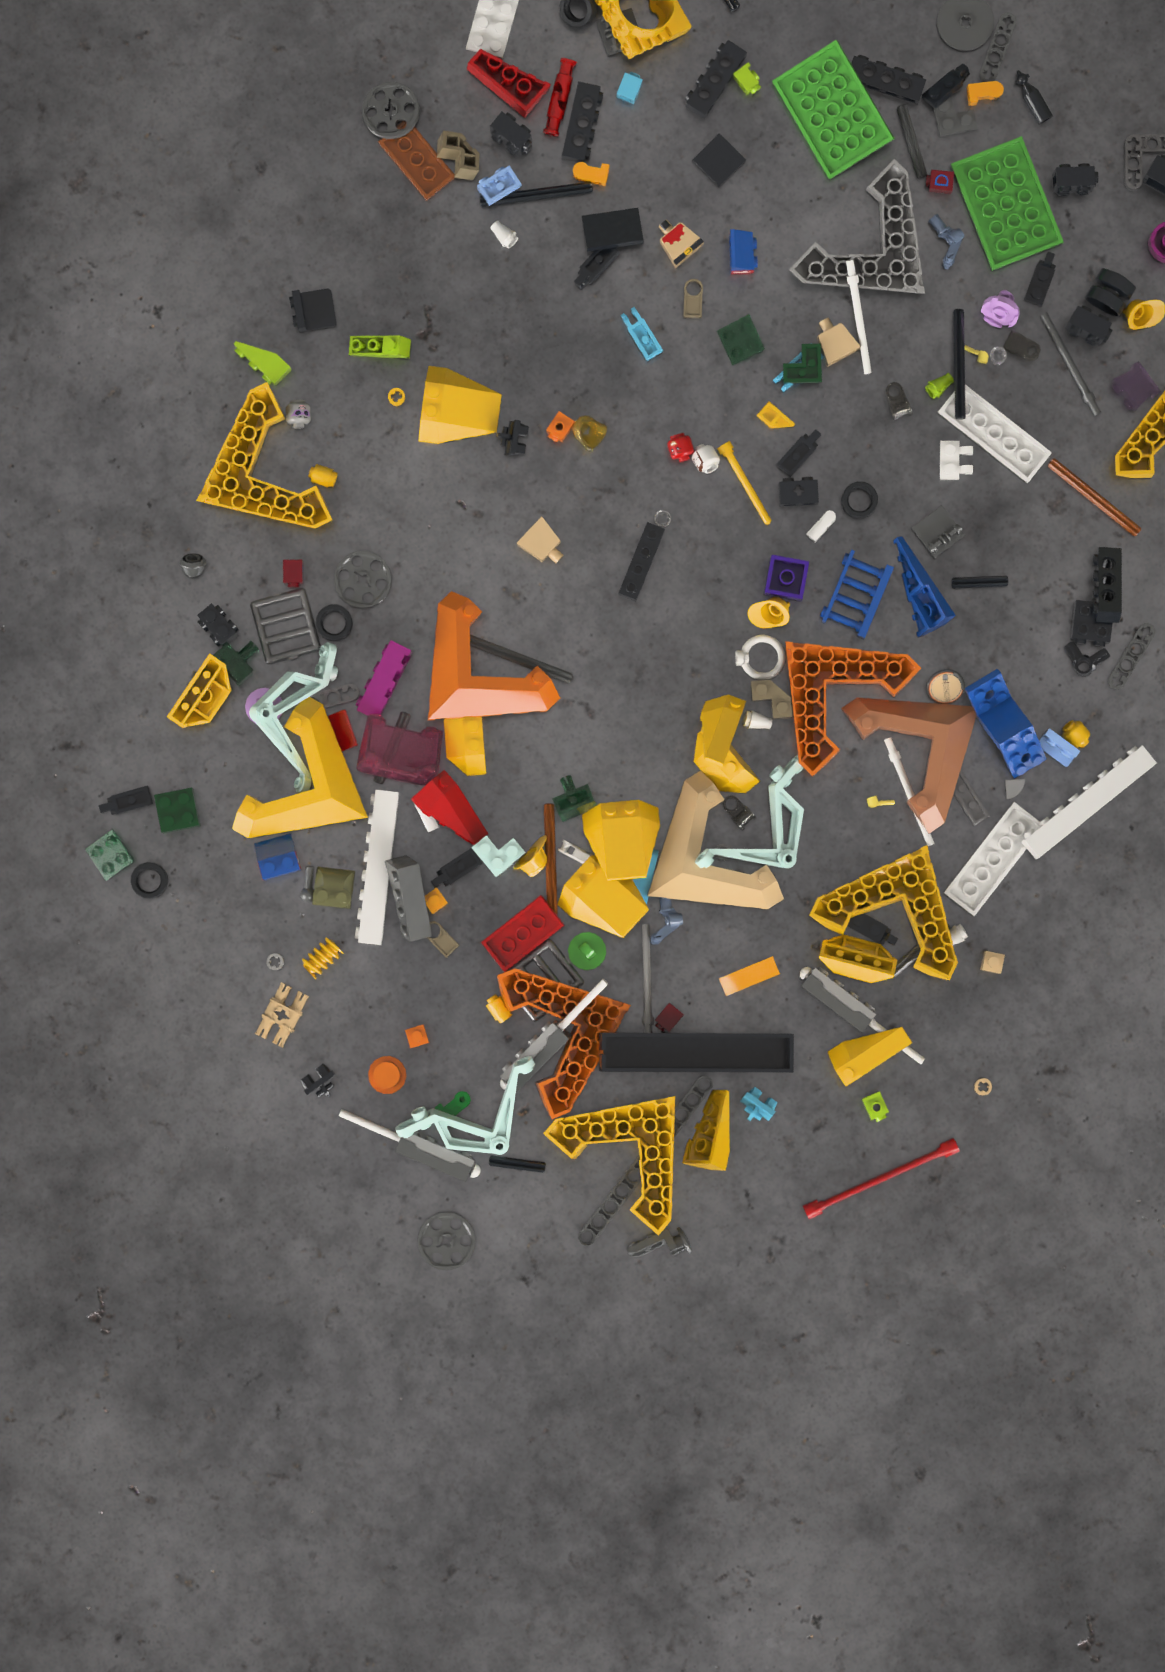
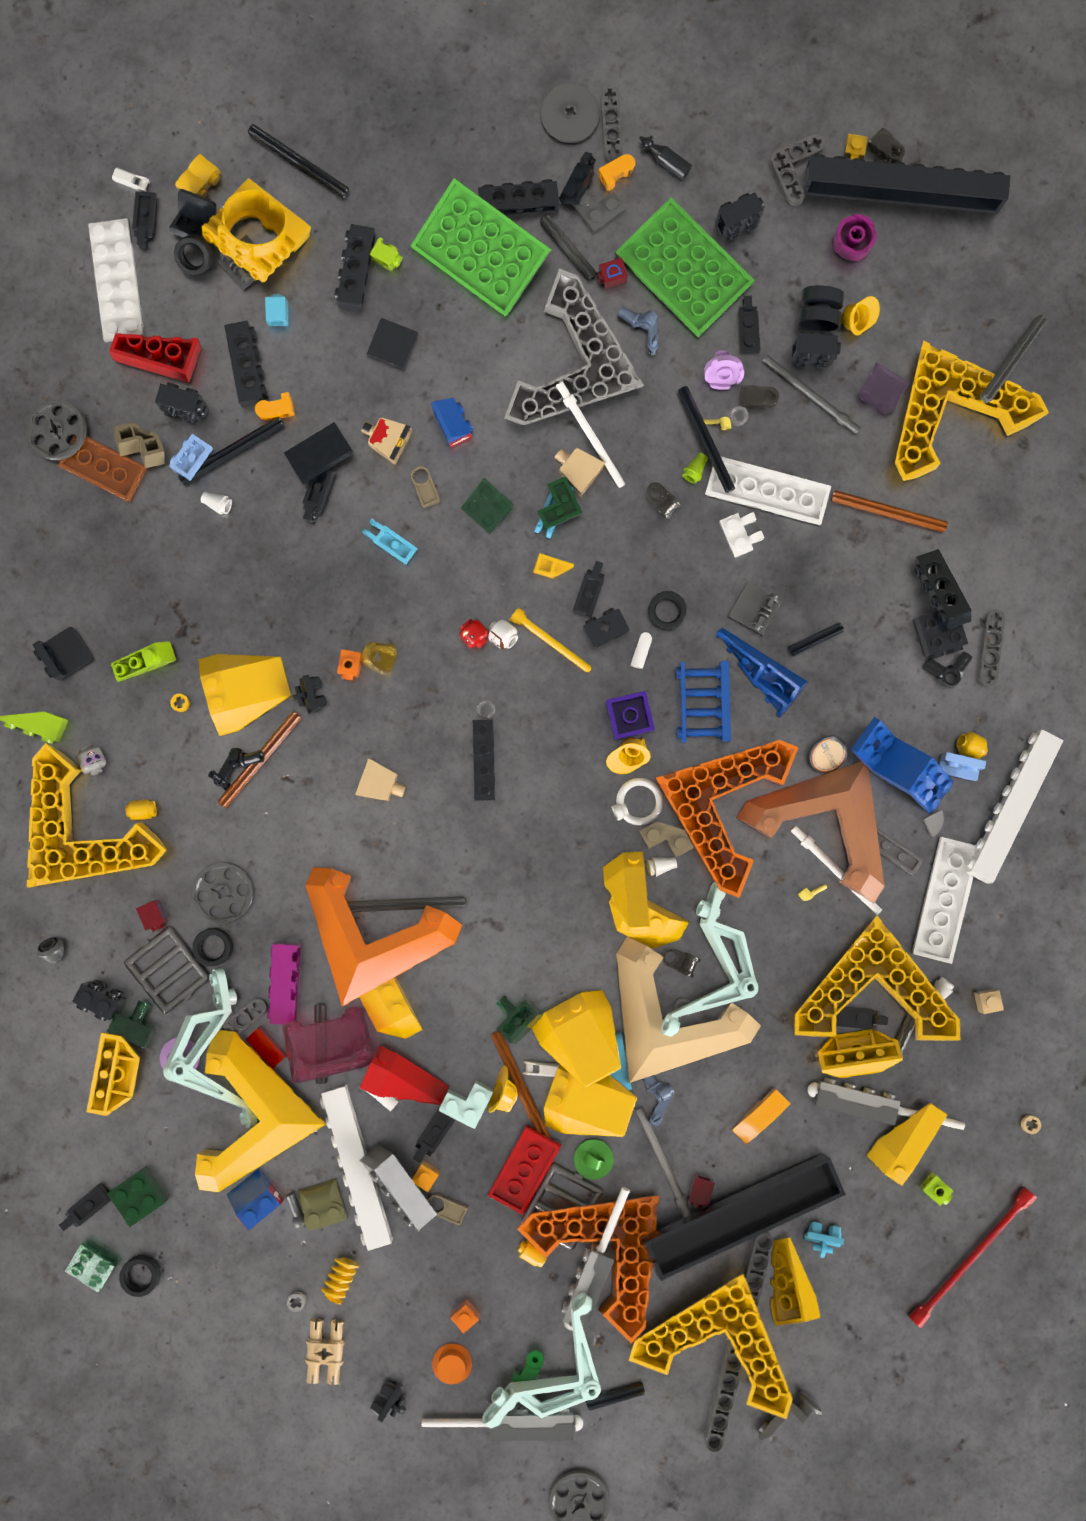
camera: 25 degrees left, 0 degrees up
red piece [543,58,577,137] -> none
none -> black pin [208,748,265,791]
none -> dark orange axle [218,711,301,808]

